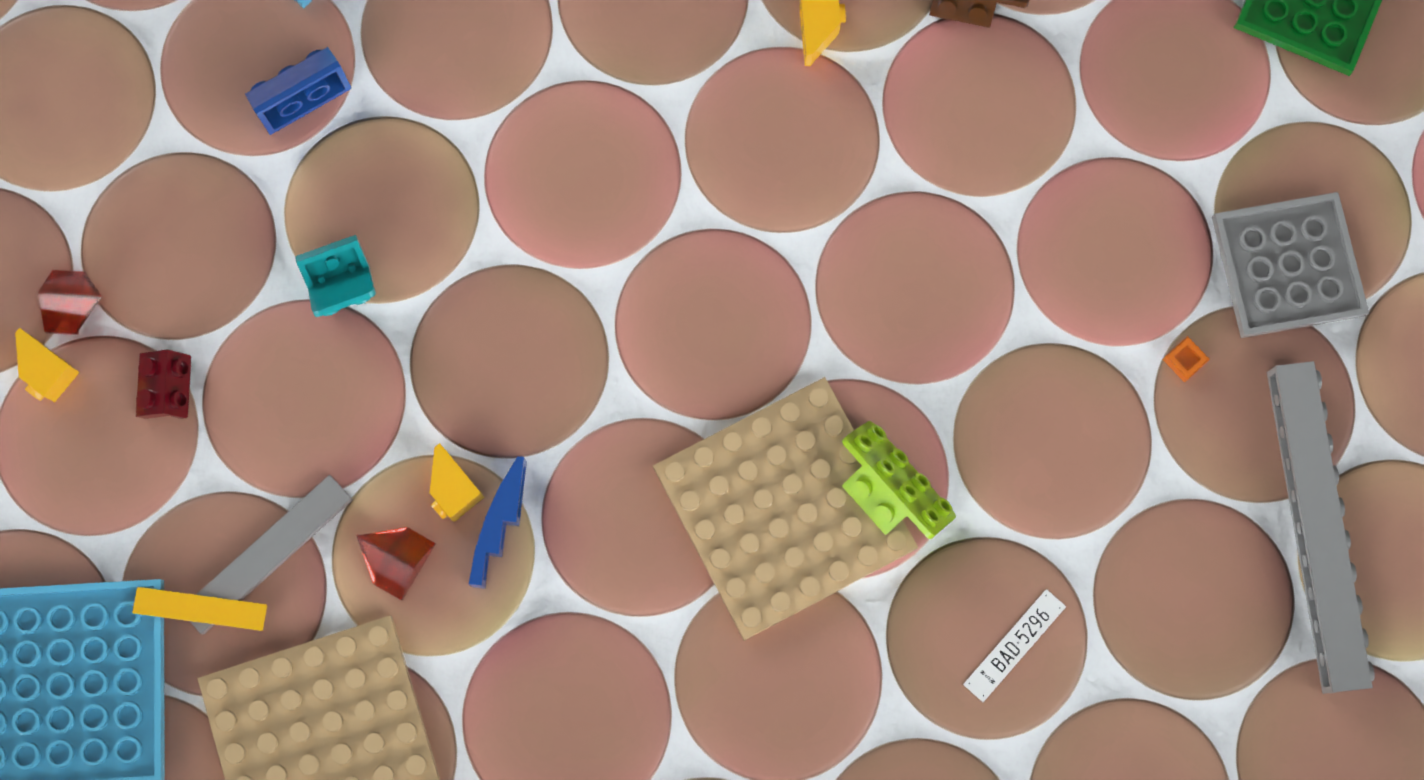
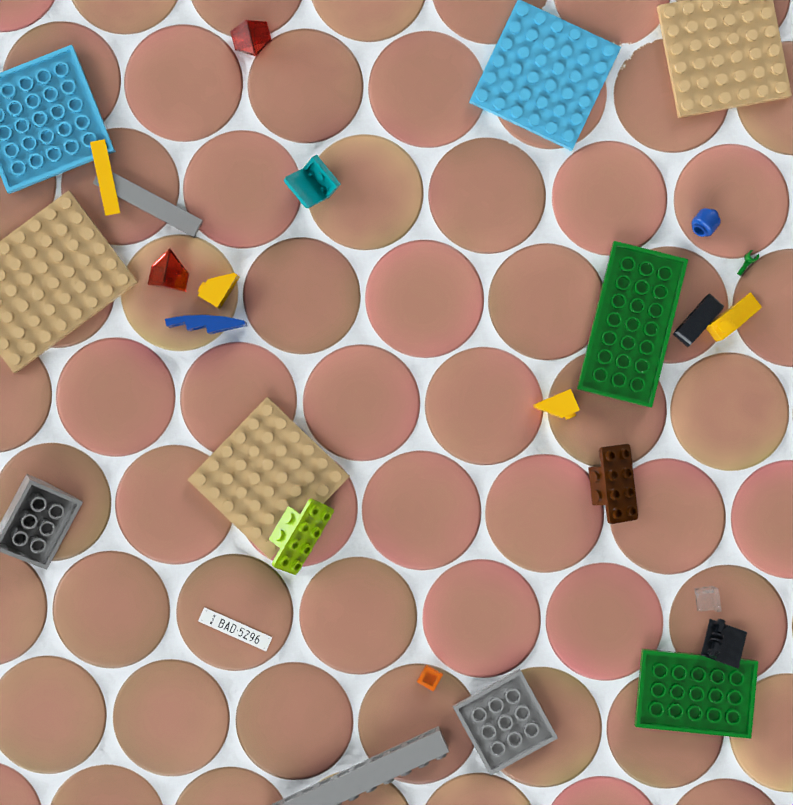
camera: 70 degrees right, 10 degrees up
yellow slope [15,328,80,403] -> none
dark red bracket [136,349,191,419] -> none
blue slope [245,47,352,135] -> none

